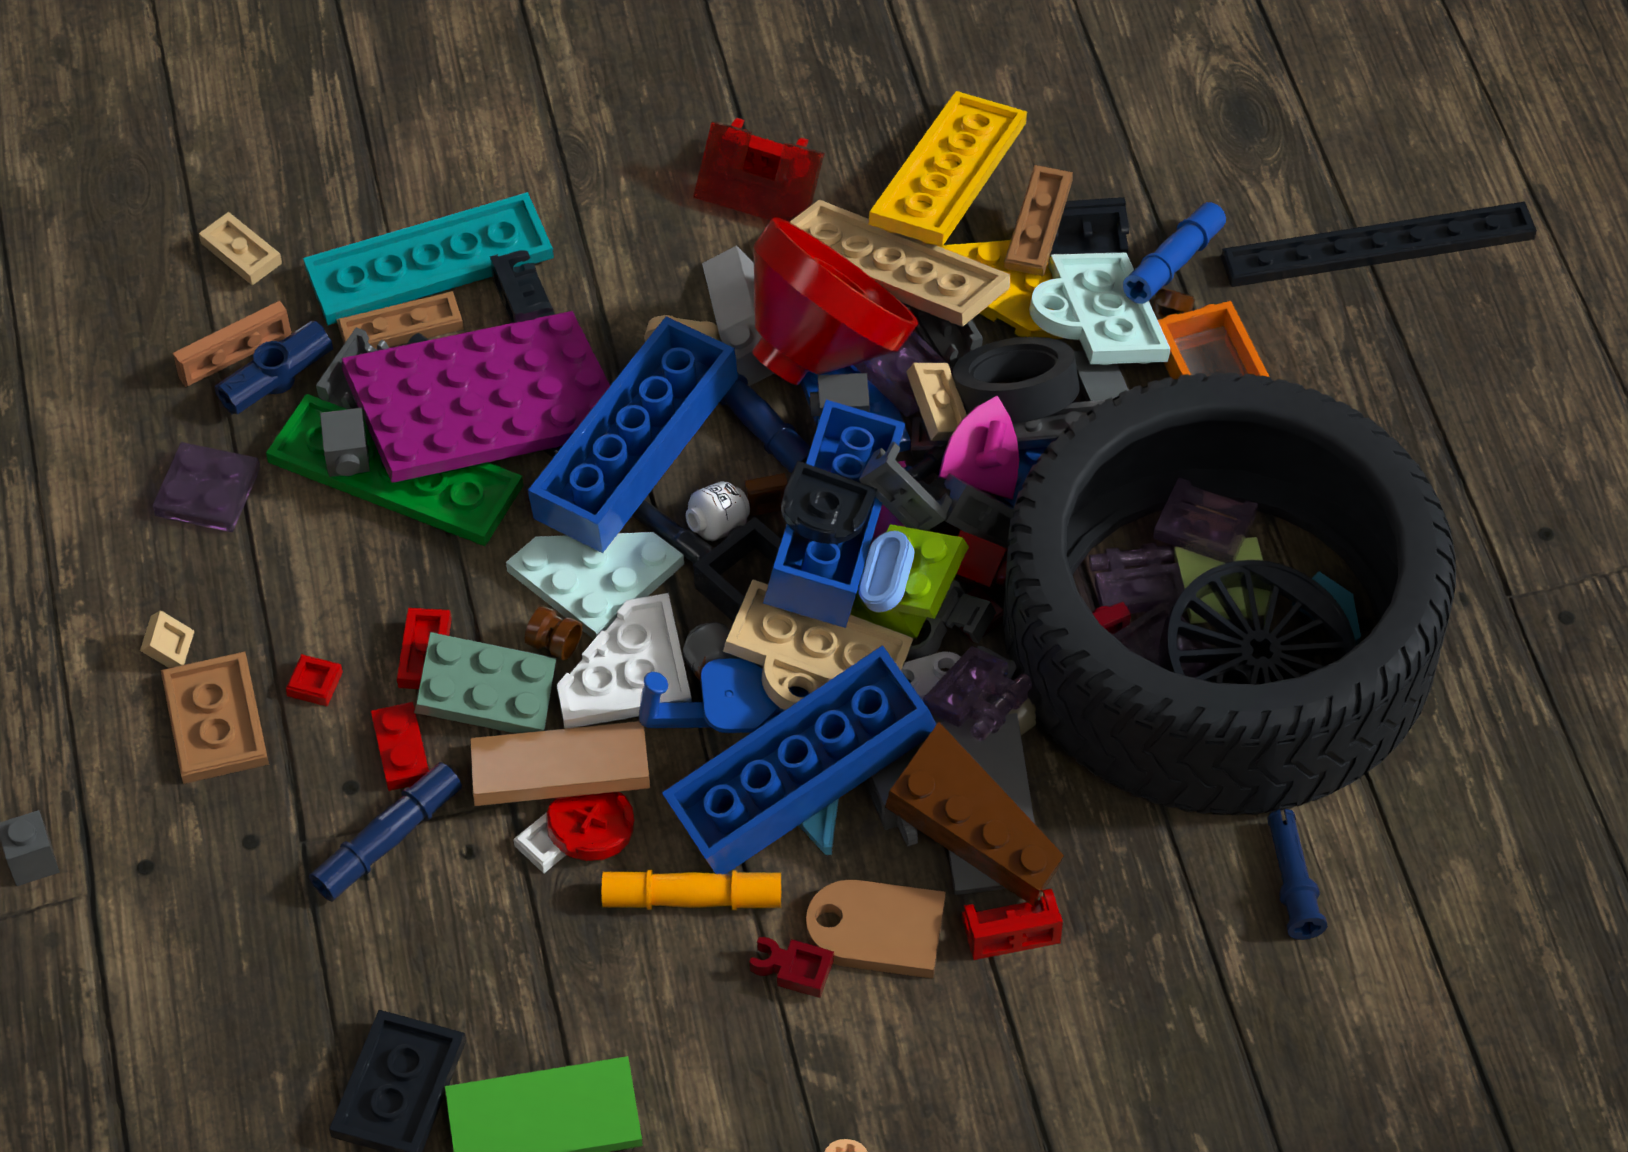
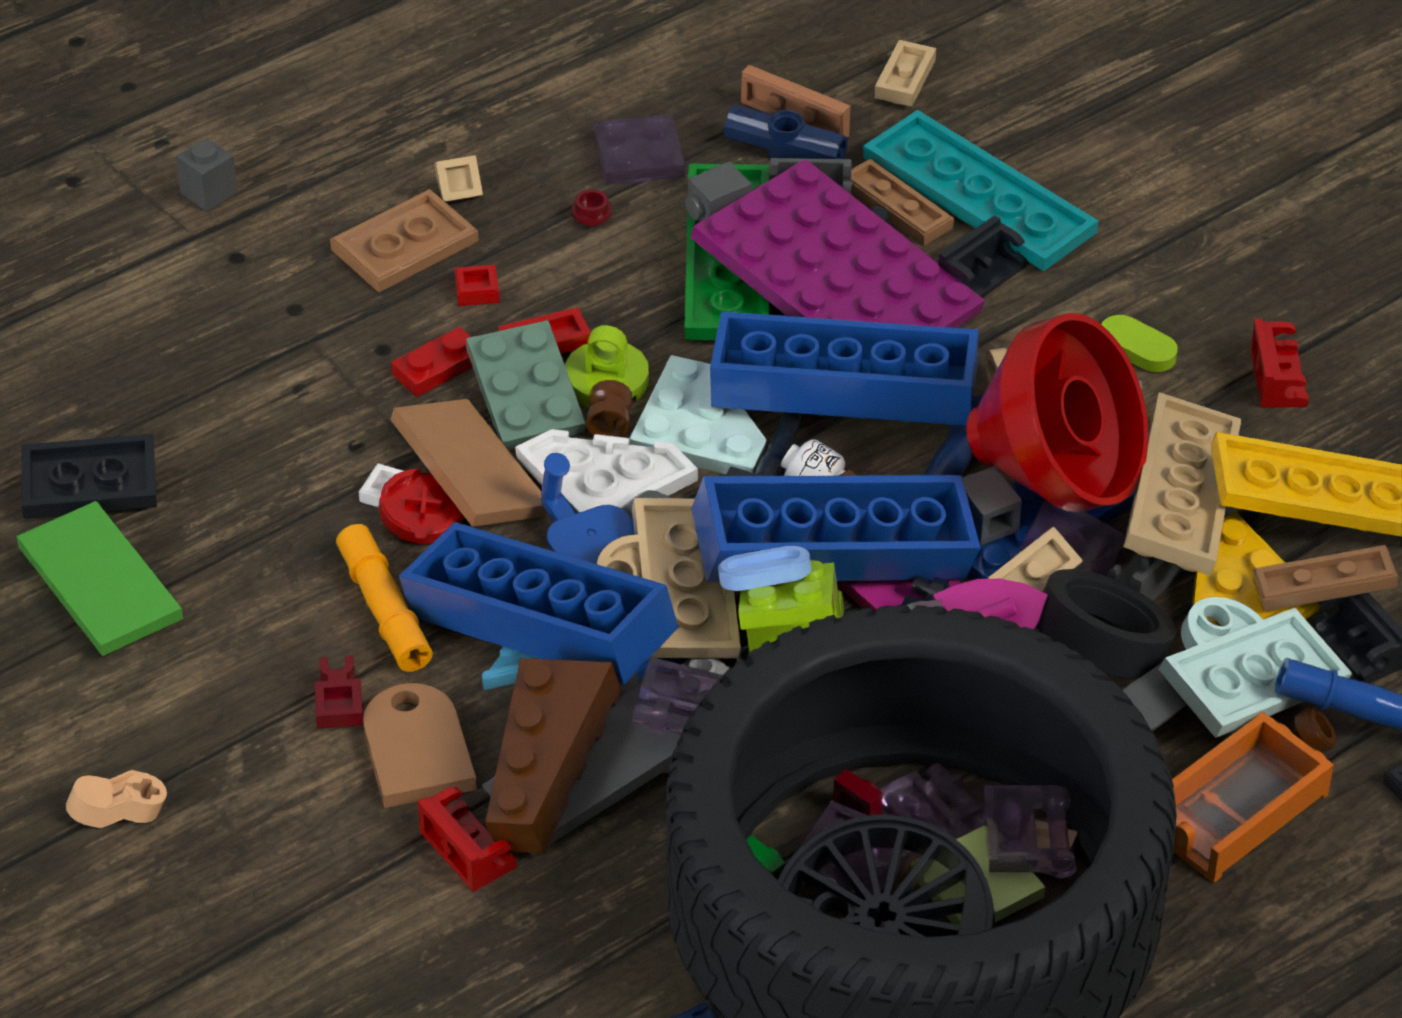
camera: 65 degrees right, 10 degrees down
dark blue piece [309,762,462,902] -> none
clear red plate [693,121,825,222] -> none
black tile [781,461,878,544] -> none
dark grey hinge [859,441,952,531] -> none
none -> lime tile [565,325,649,407]
none -> dark red plate [571,189,612,226]
none -> lime tile [1101,315,1178,373]

